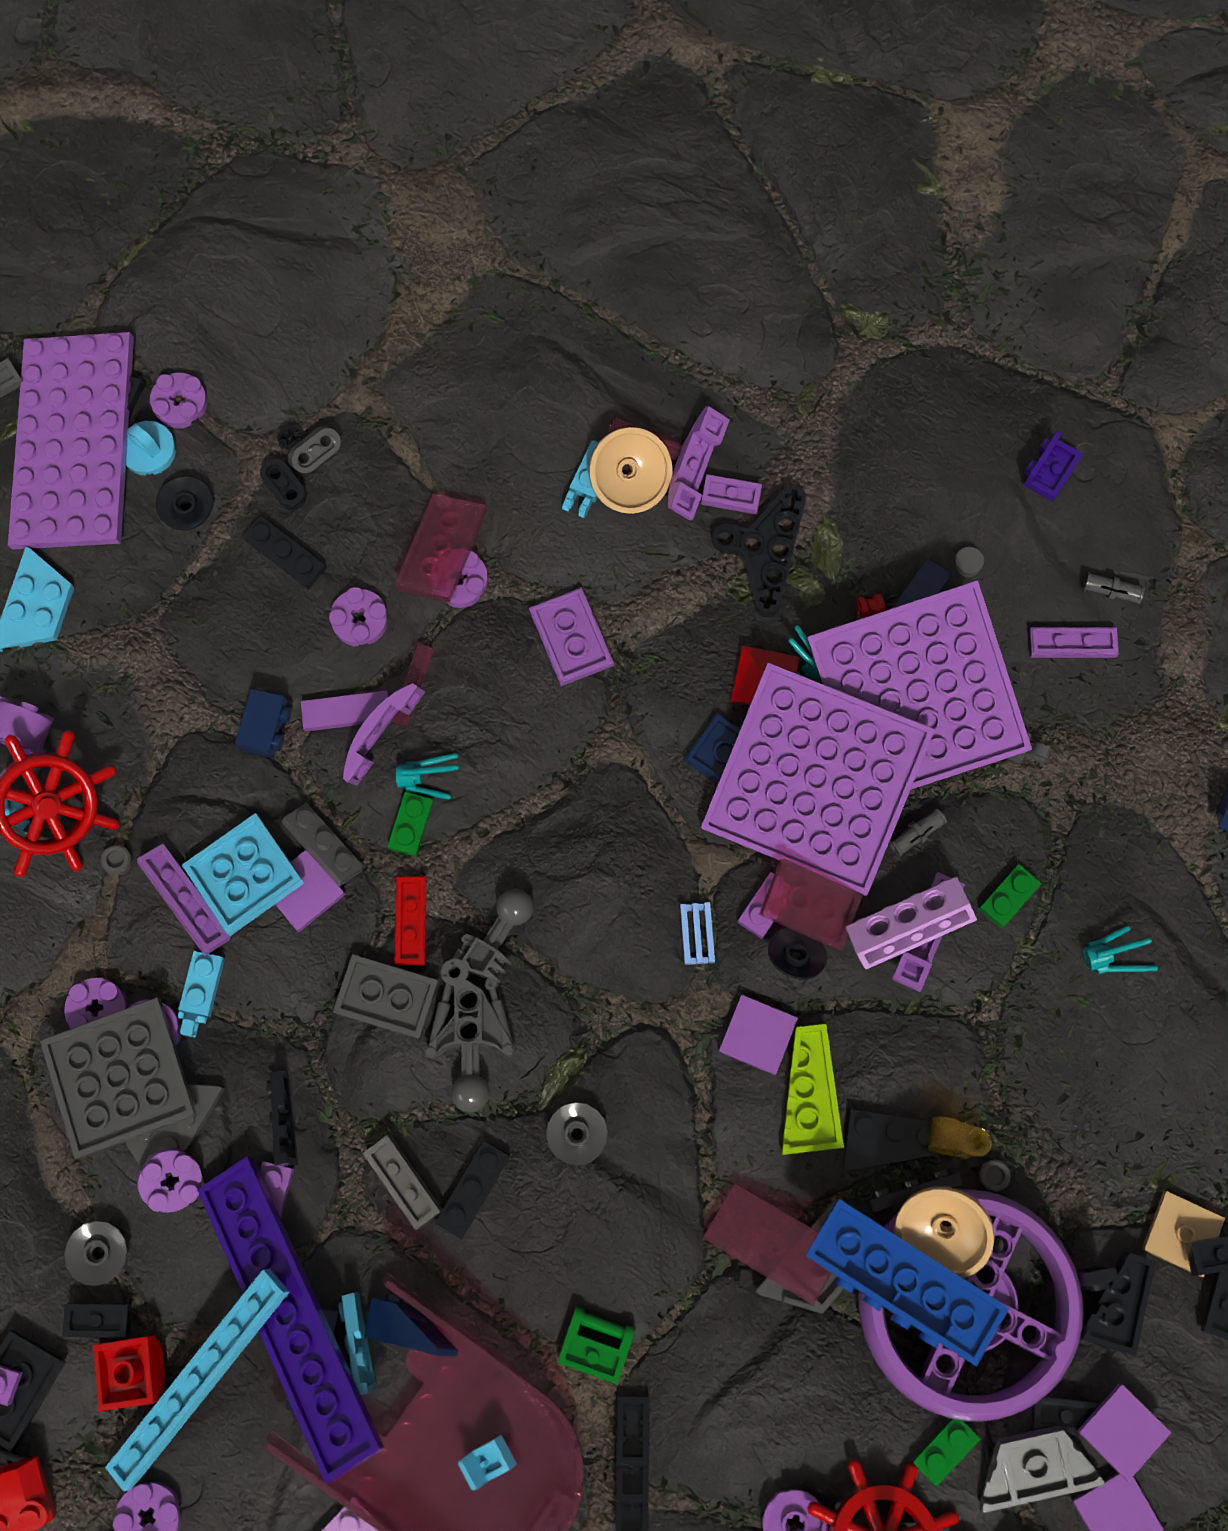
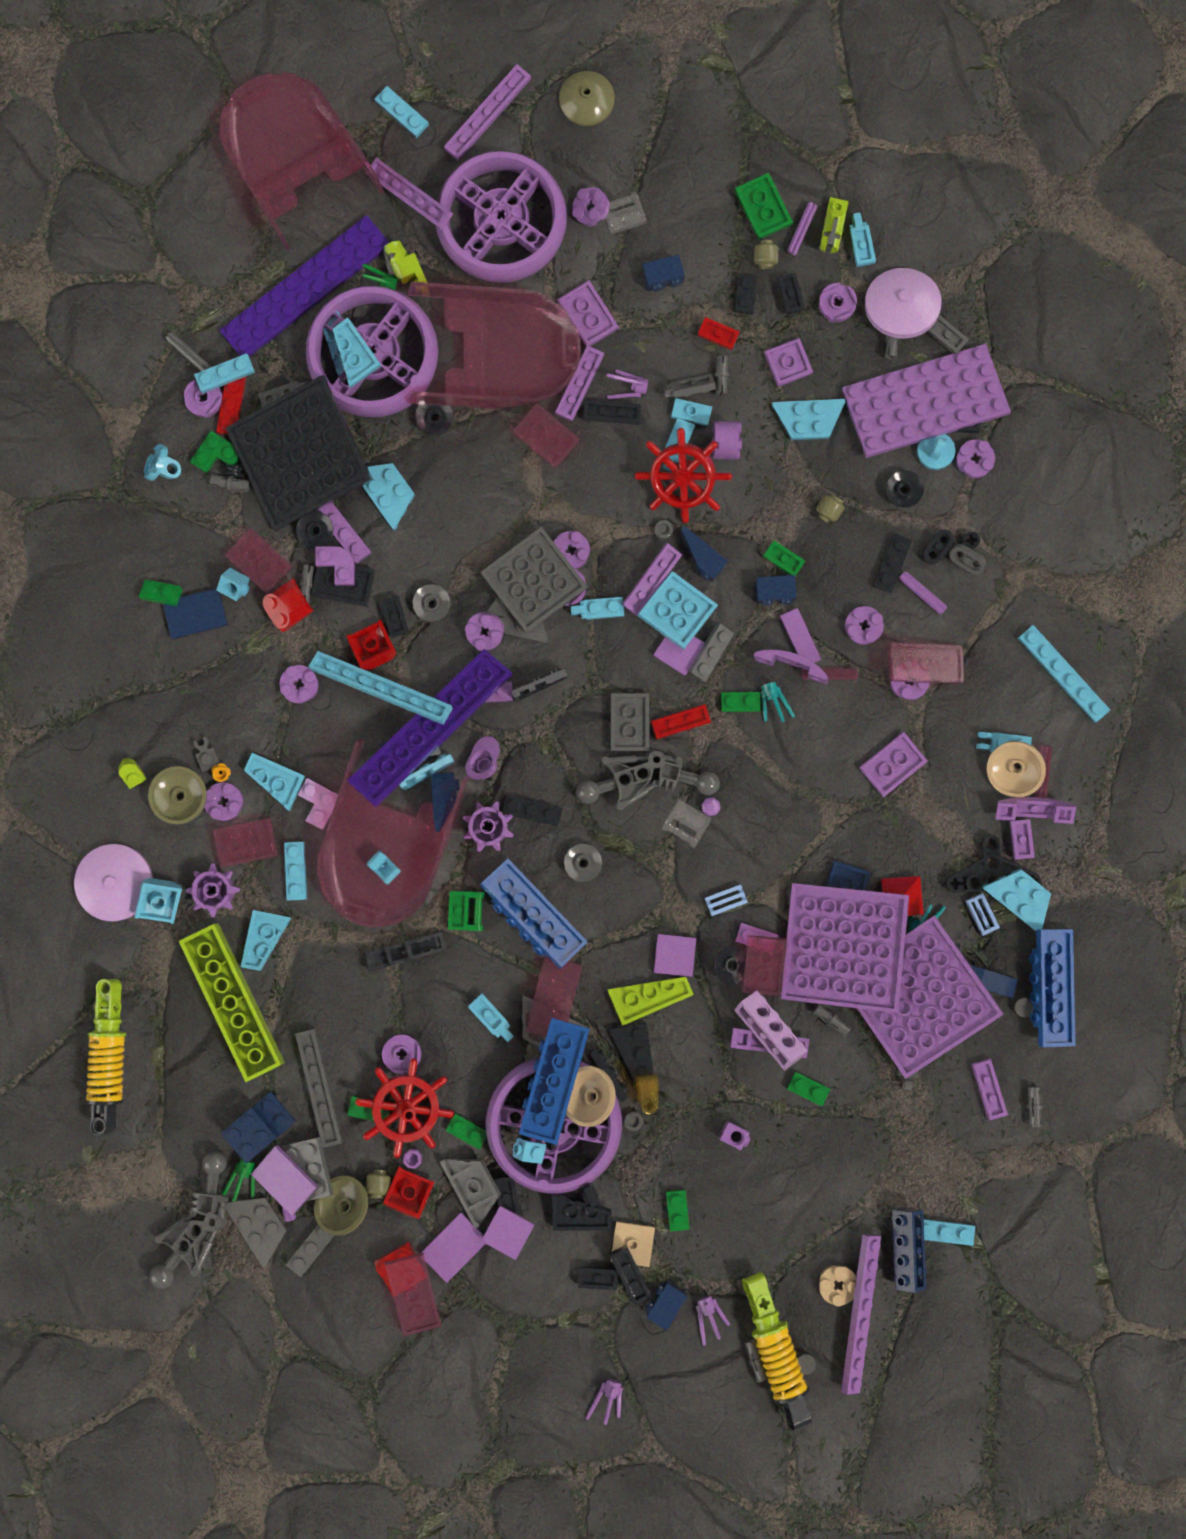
camera: 70 degrees right, 10 degrees up
dark grey plate [363,1134,443,1231] -> none
red wheel [856,593,886,618] -> none
dark purple bracket [1024,431,1083,502] -> none
teal plant [1083,926,1158,975] -> none
none -> medium lavender brick [463,801,513,852]
none -> medium lavender piece [465,736,500,780]
none -> medium azure hinge [468,993,514,1042]
none -> blue plate [480,859,587,969]
none -> medium azure bracket [513,1137,546,1164]
none -> clear plate [661,799,712,848]
none -> green plate [666,1189,690,1232]
none -> dark blue slope [681,526,728,582]
none -> medium lavender tile [701,797,720,816]
none -> medium lavender brick [719,1120,751,1150]
none -> green plate [763,540,805,576]
none -> olive head [816,493,845,523]
none -> medium lavender axle [899,571,947,614]
none -> light blue tile [965,893,1000,936]
none -> medium azure wing [982,869,1051,931]
none -> medium azure plate [1017,625,1110,723]
none -> blue plate [1029,929,1076,1047]

